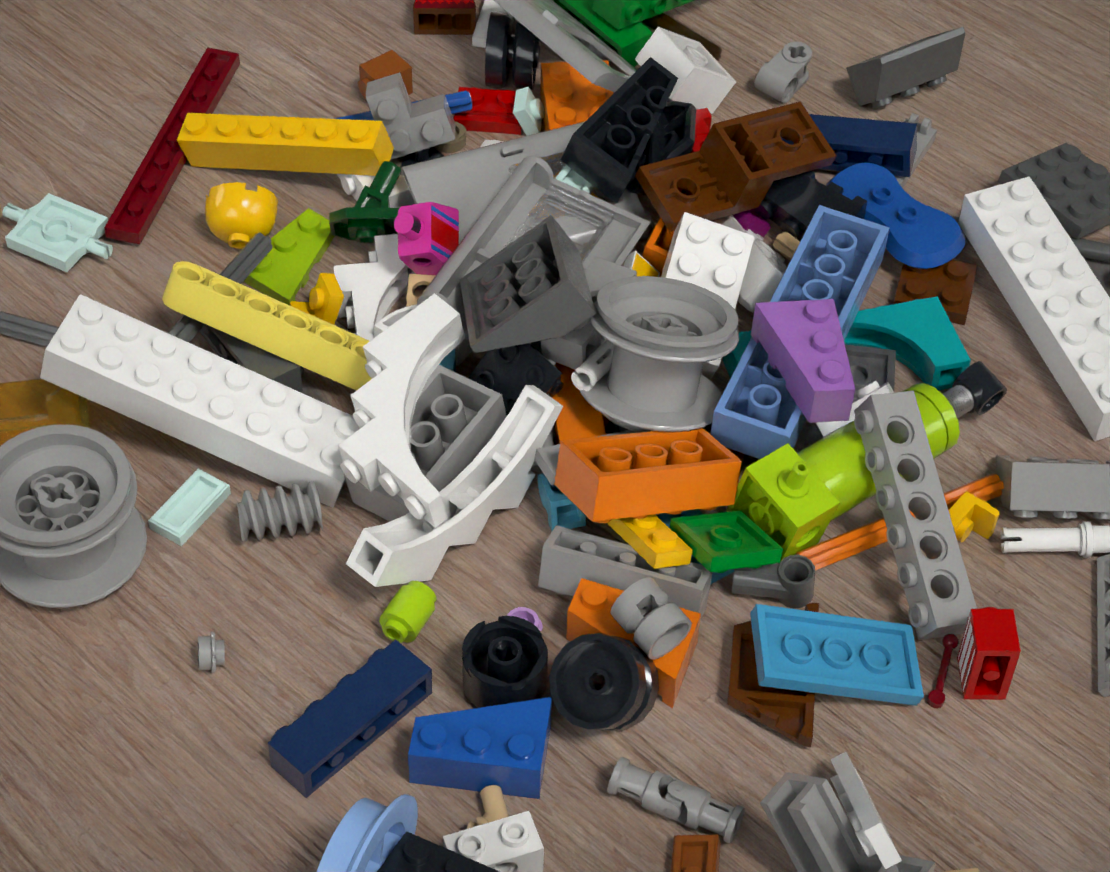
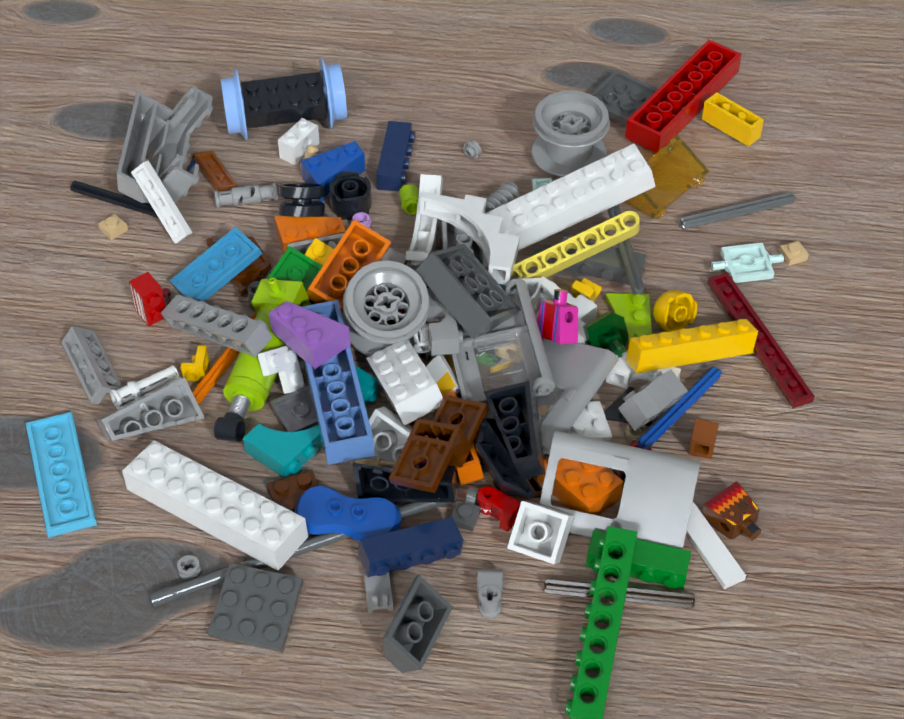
camera: 145 degrees right, 0 degrees up
light grey wheel [610,577,692,659] -> none

